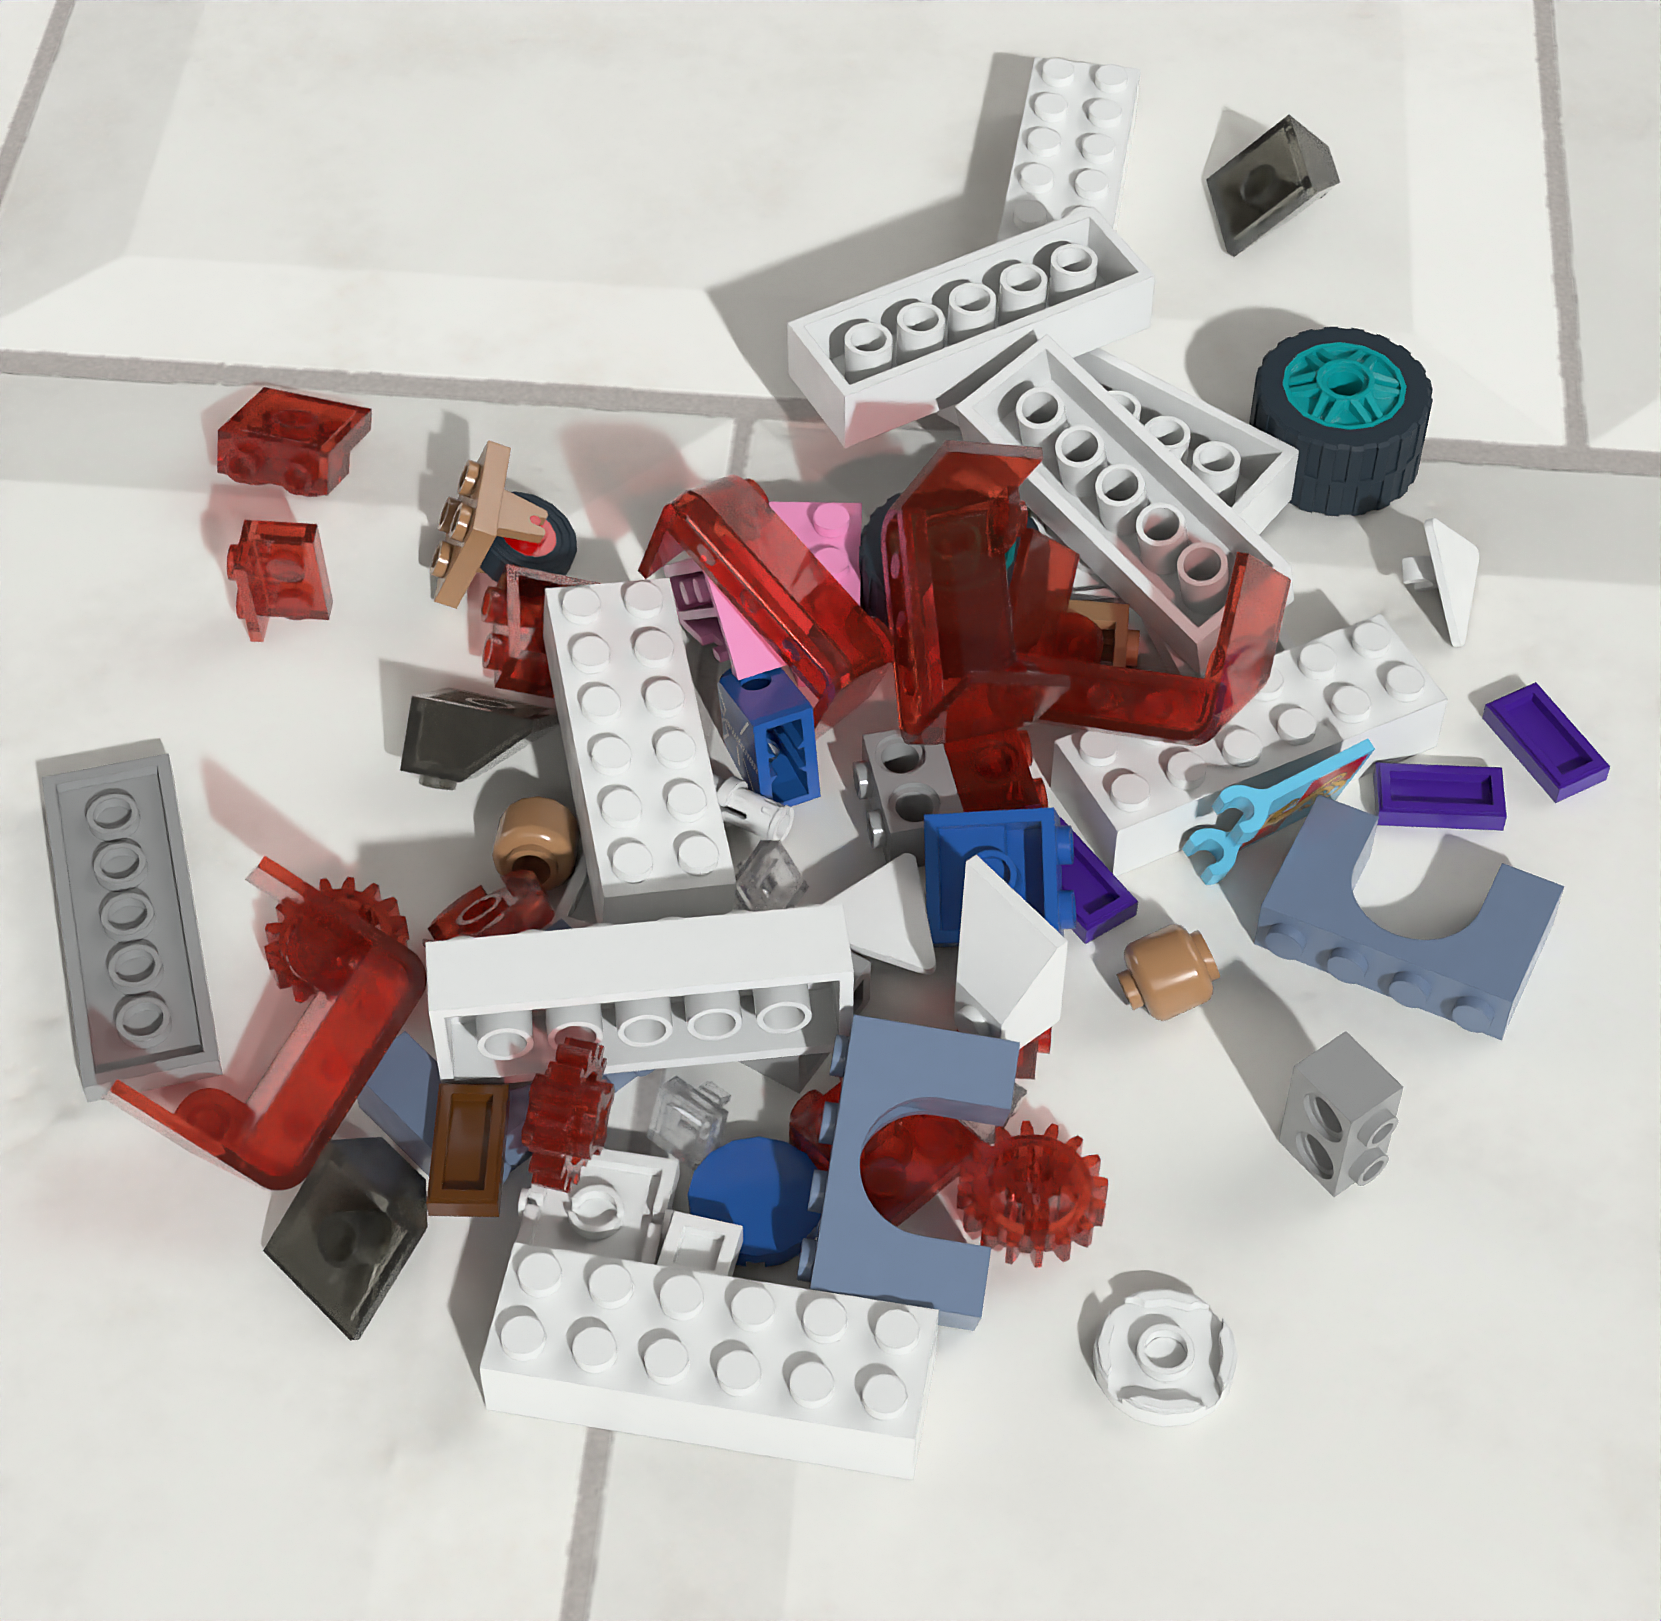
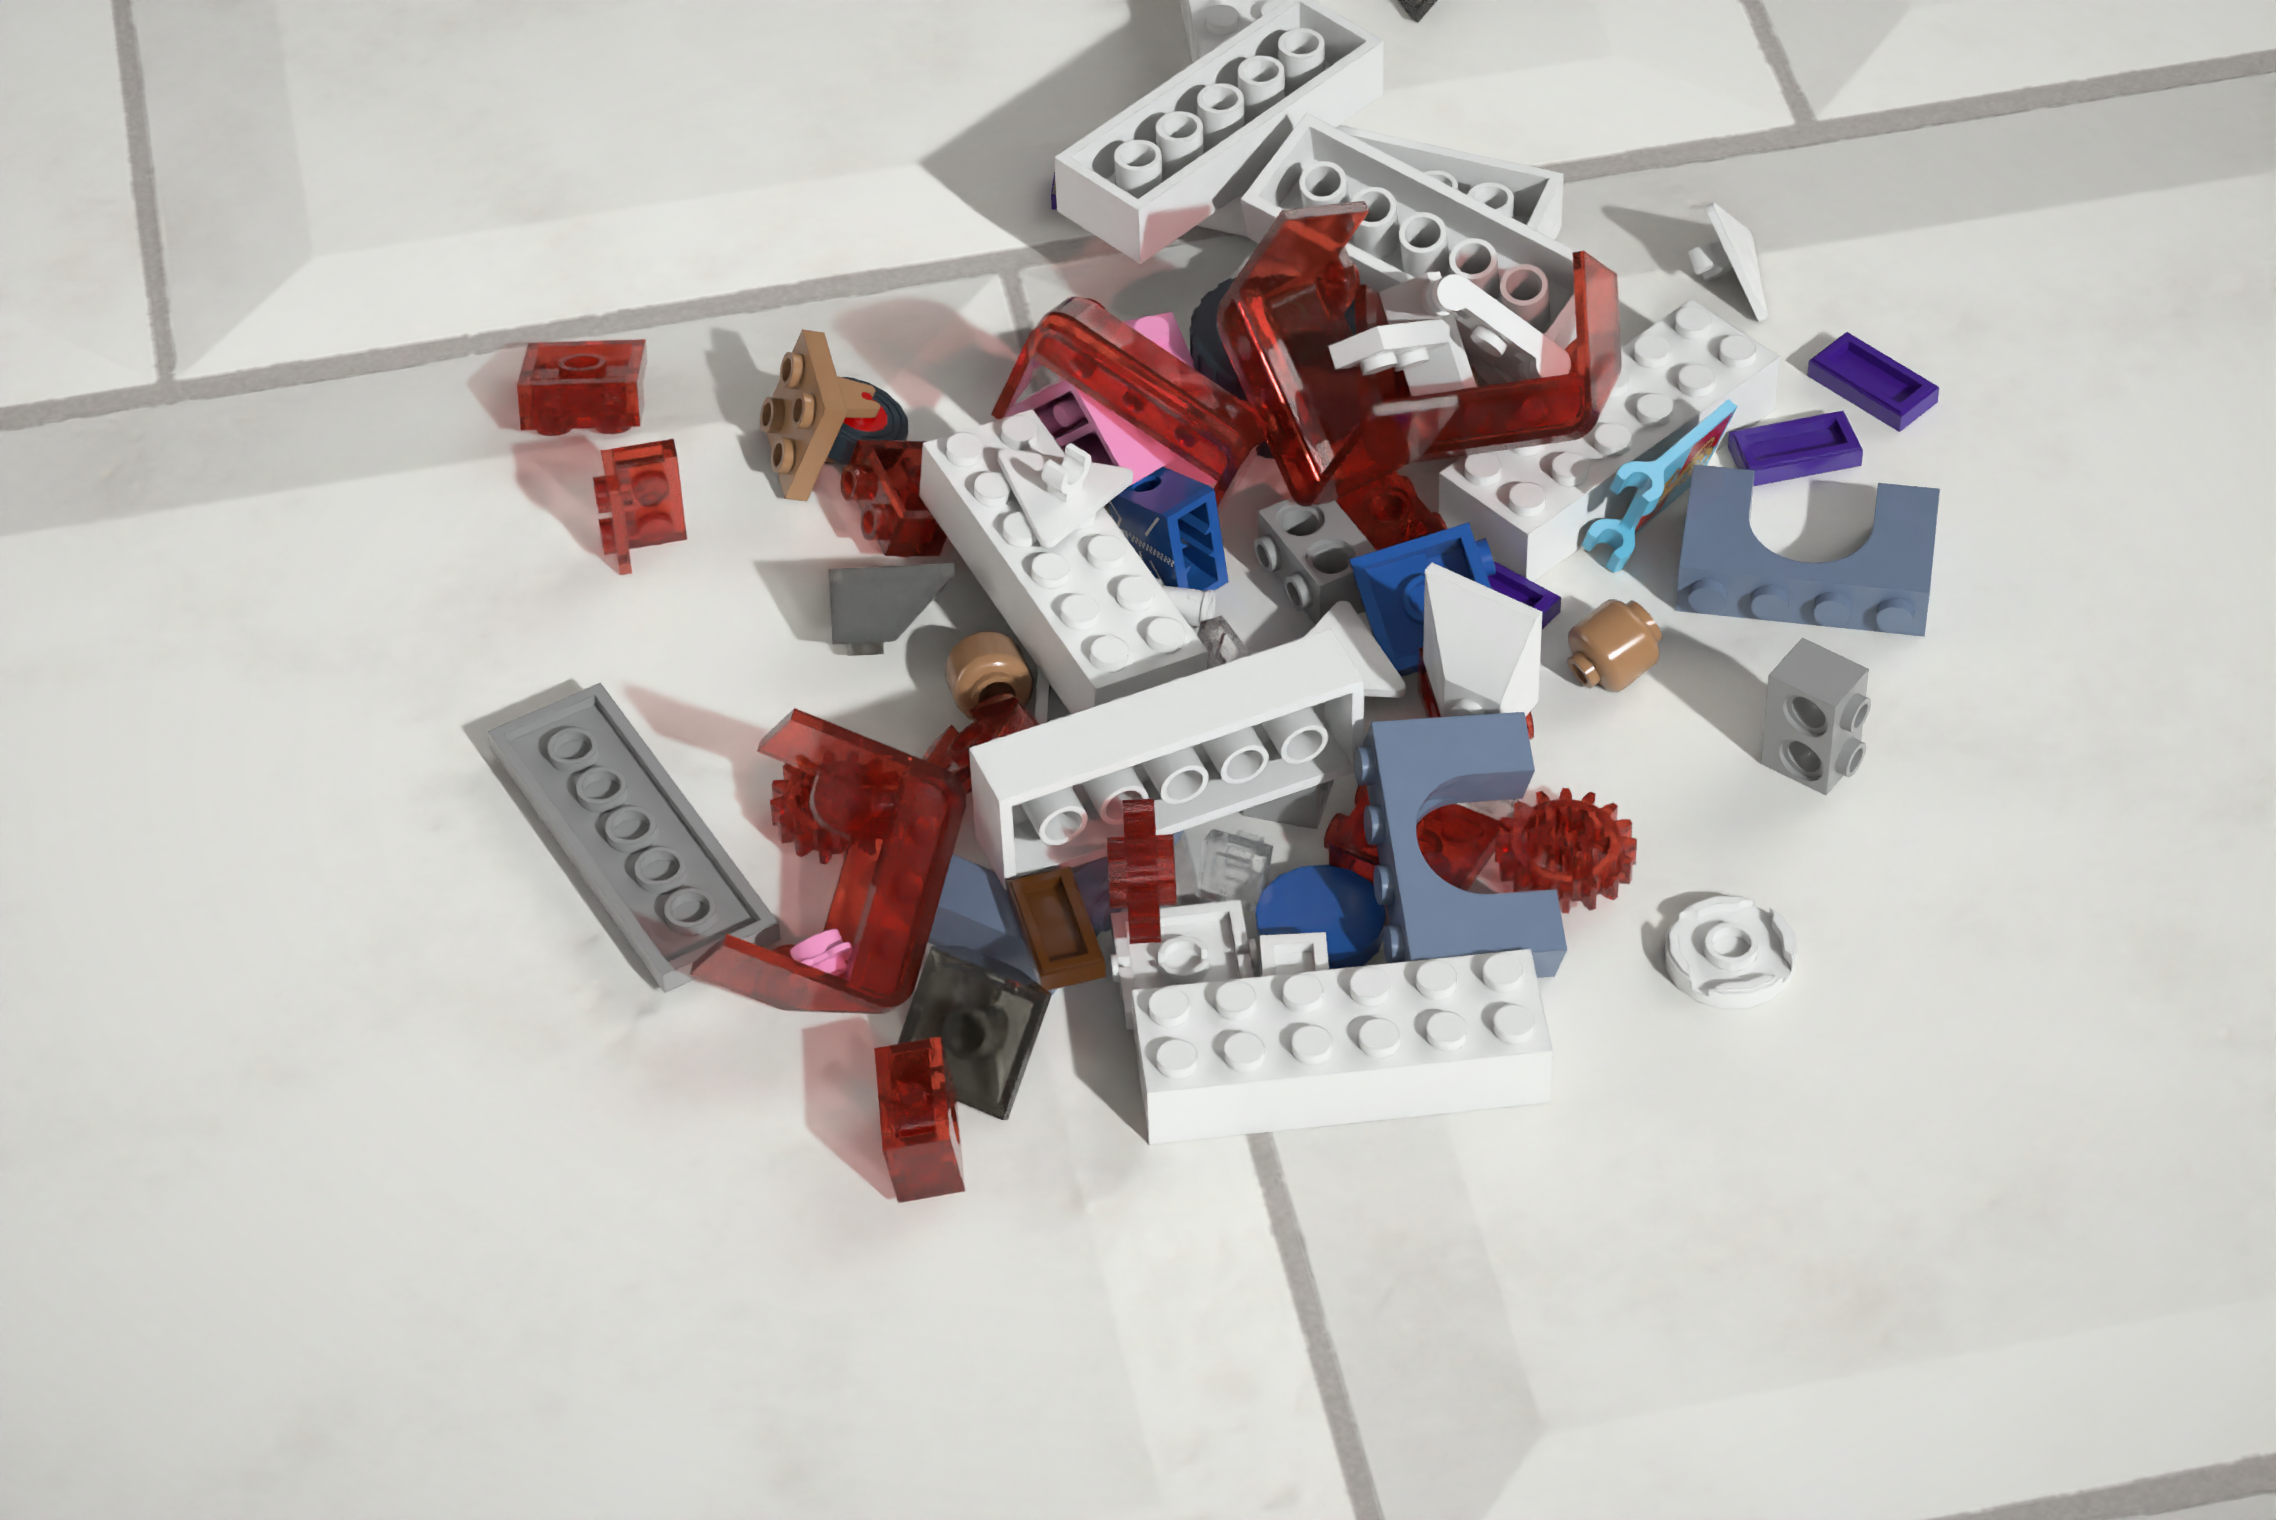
camera: 15 degrees left, 5 degrees down
black wheel [1249,326,1433,517] -> none
none -> bright pink plate [789,929,856,985]
none -> clear red brick [874,1036,965,1203]
none -> white piece [998,443,1133,548]
none -> white bracket [1328,271,1477,408]
none -> white plate [1421,274,1571,387]

